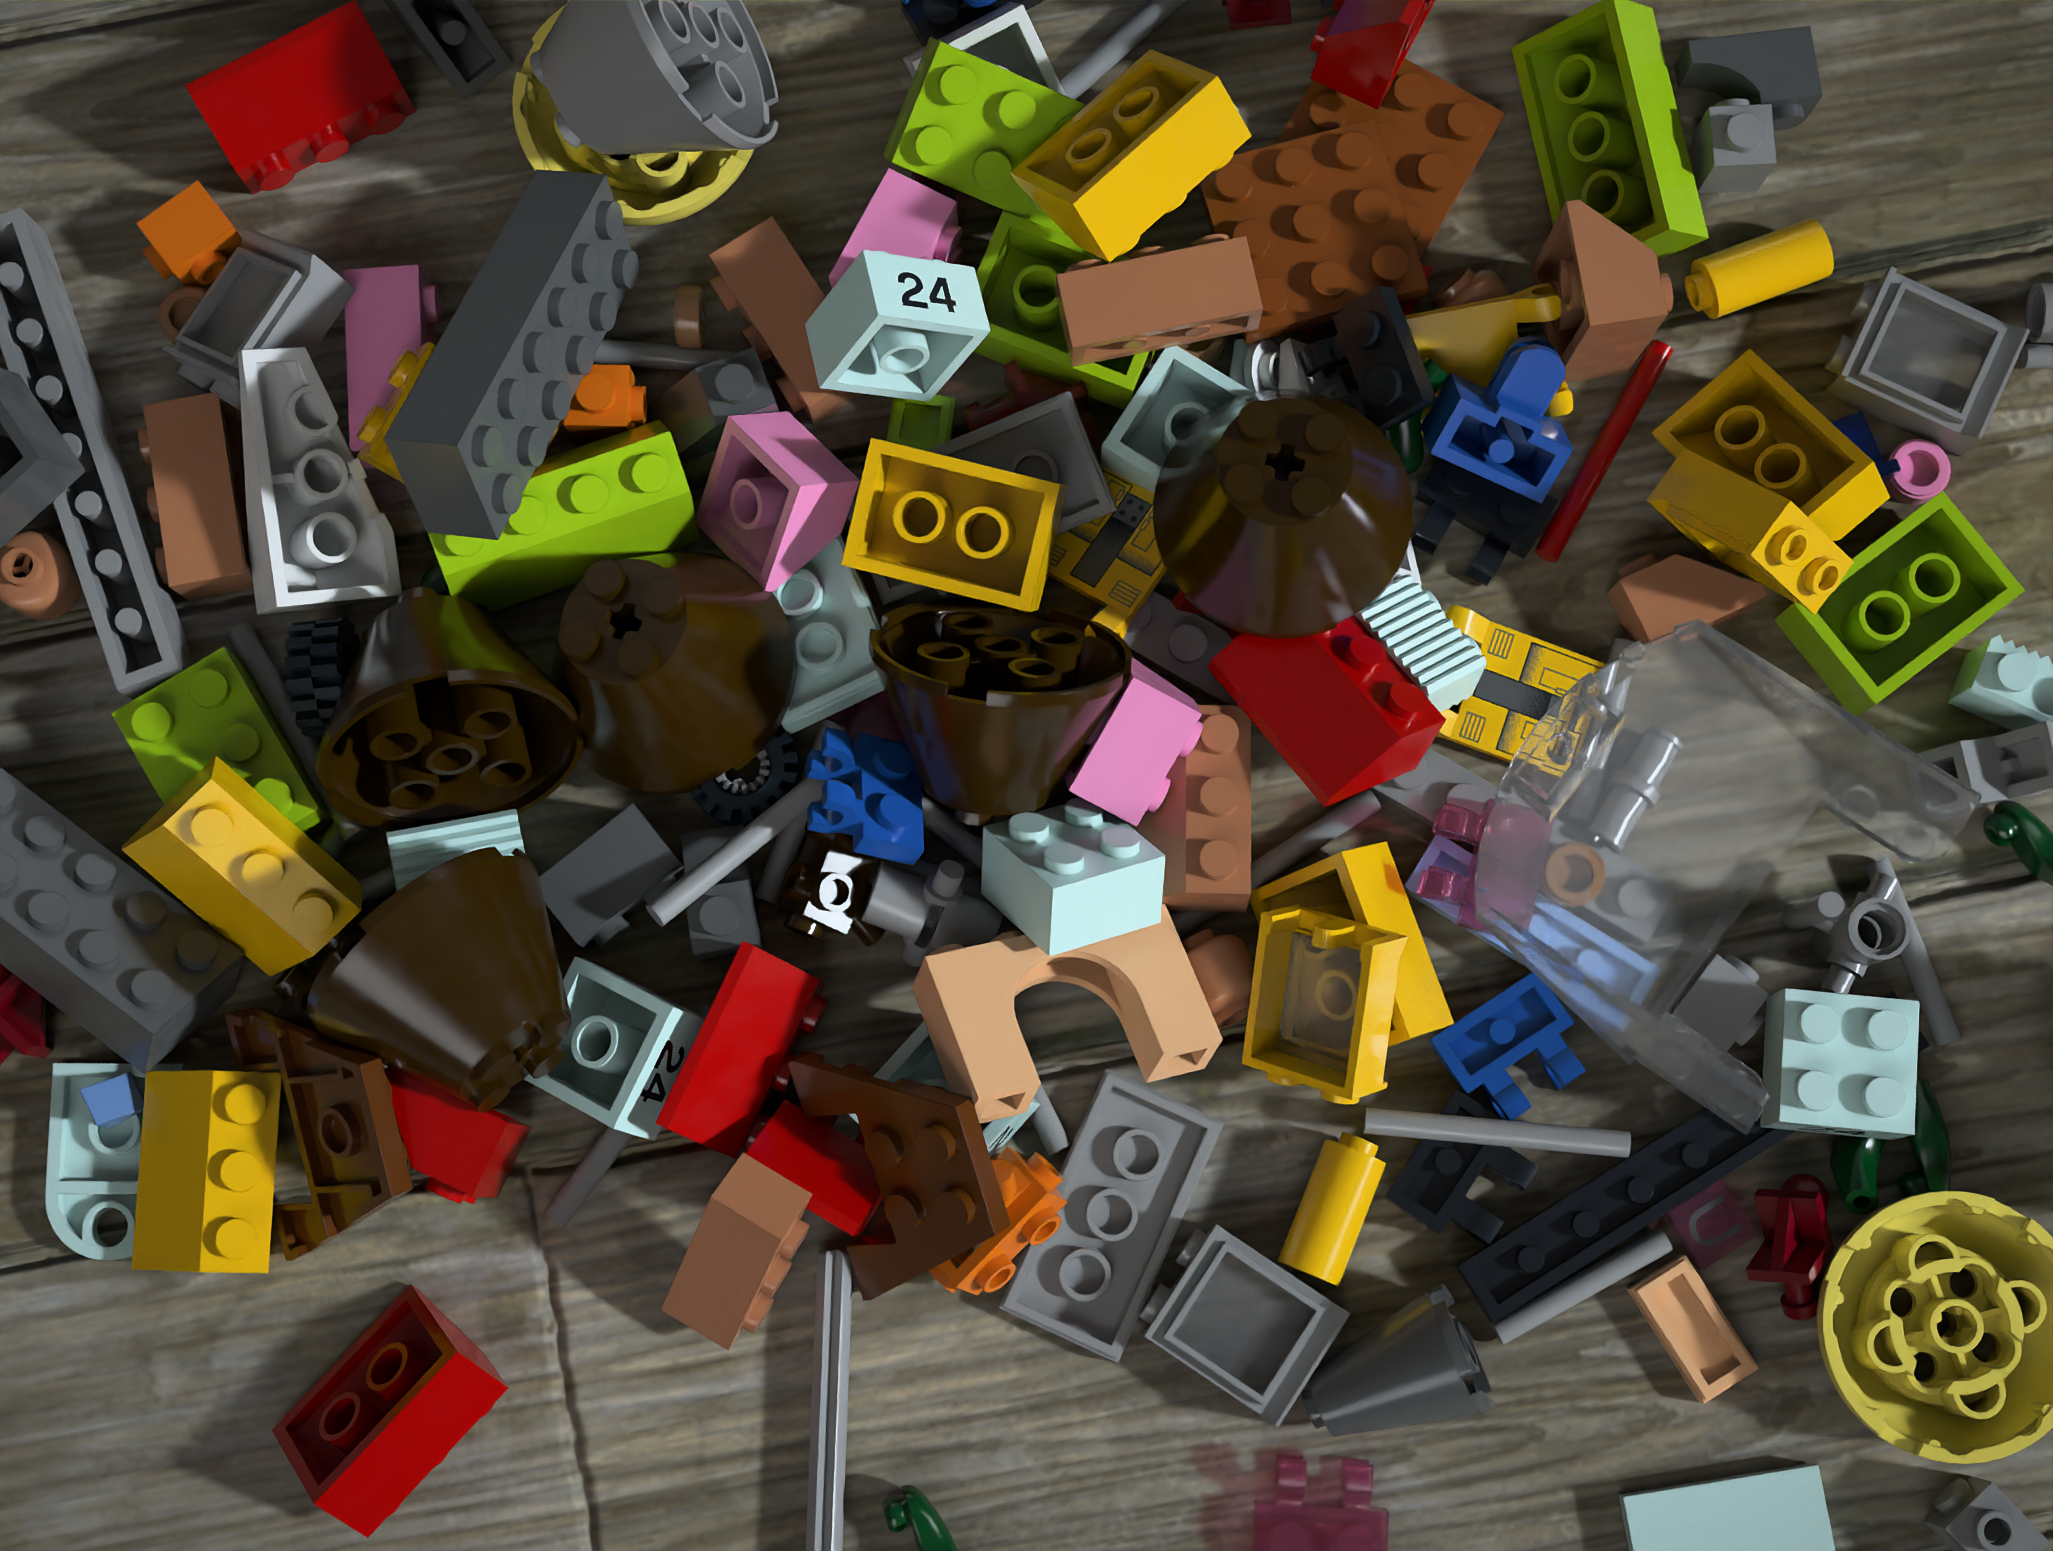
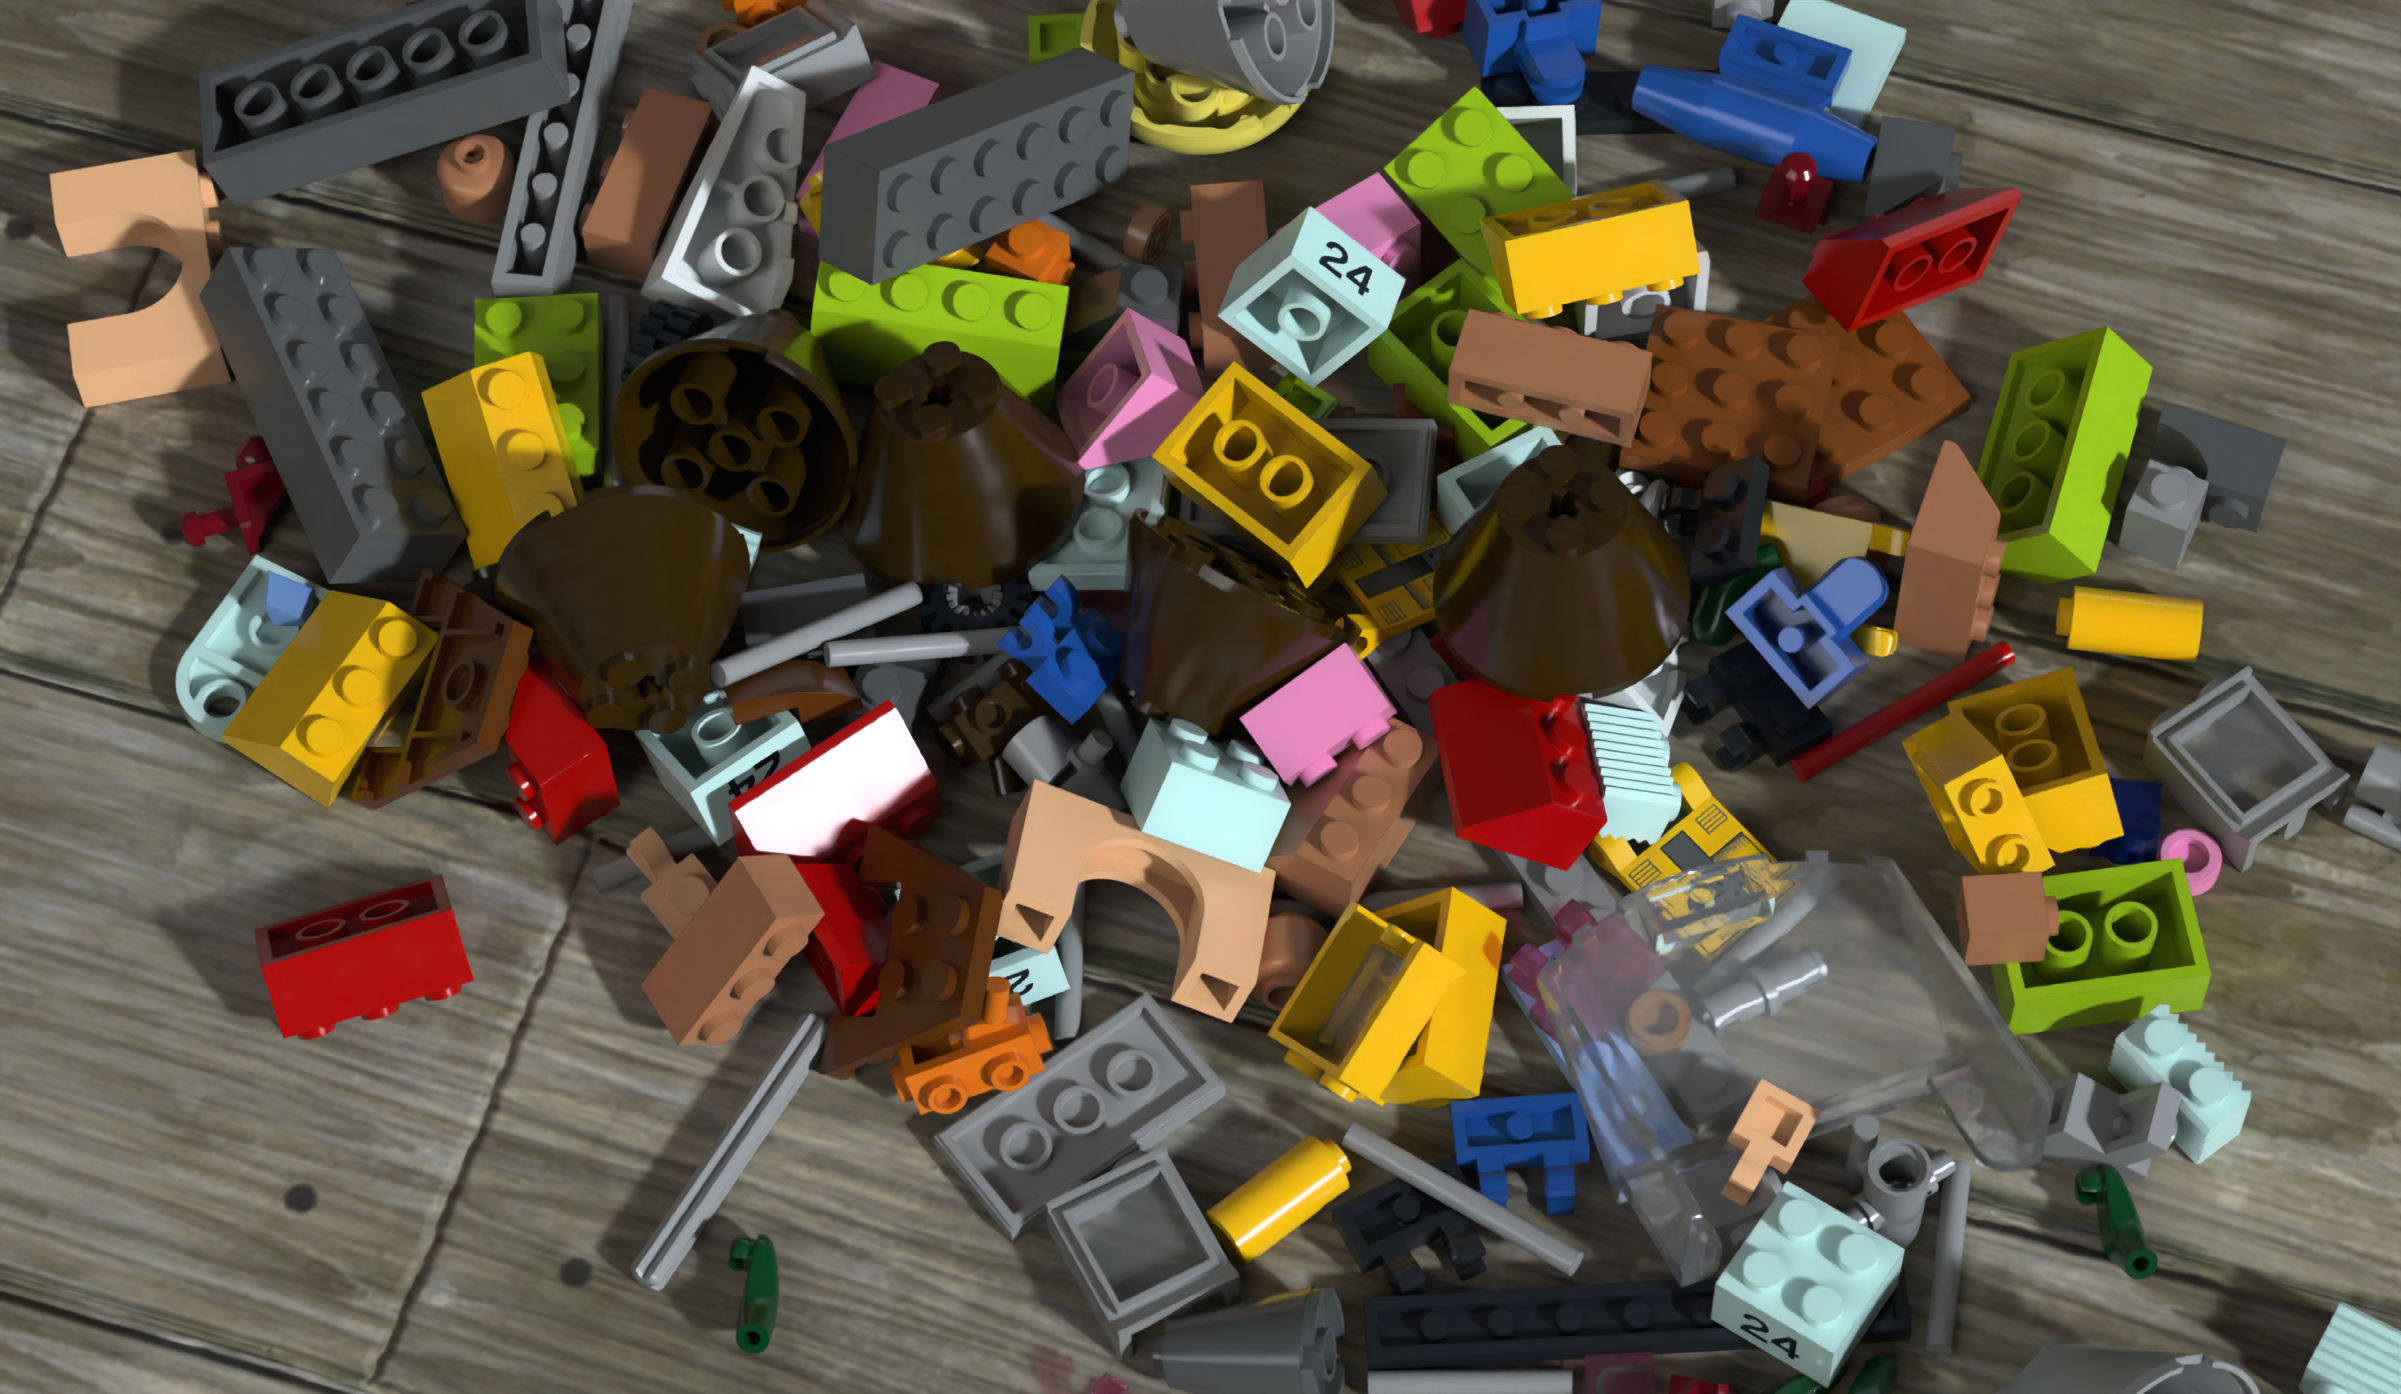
camera: 30 degrees right, 20 degrees down
nougat slope [1607,554,1768,660] -> none
none -> light nougat plate [626,827,718,940]
none -> light grey bar [710,581,923,687]
none -> reddish brown slope [717,660,863,728]
none -> lime tile [1028,13,1085,66]
none -> light nougat plate [1721,1078,1821,1207]
none -> nougat brick [1955,871,2059,966]

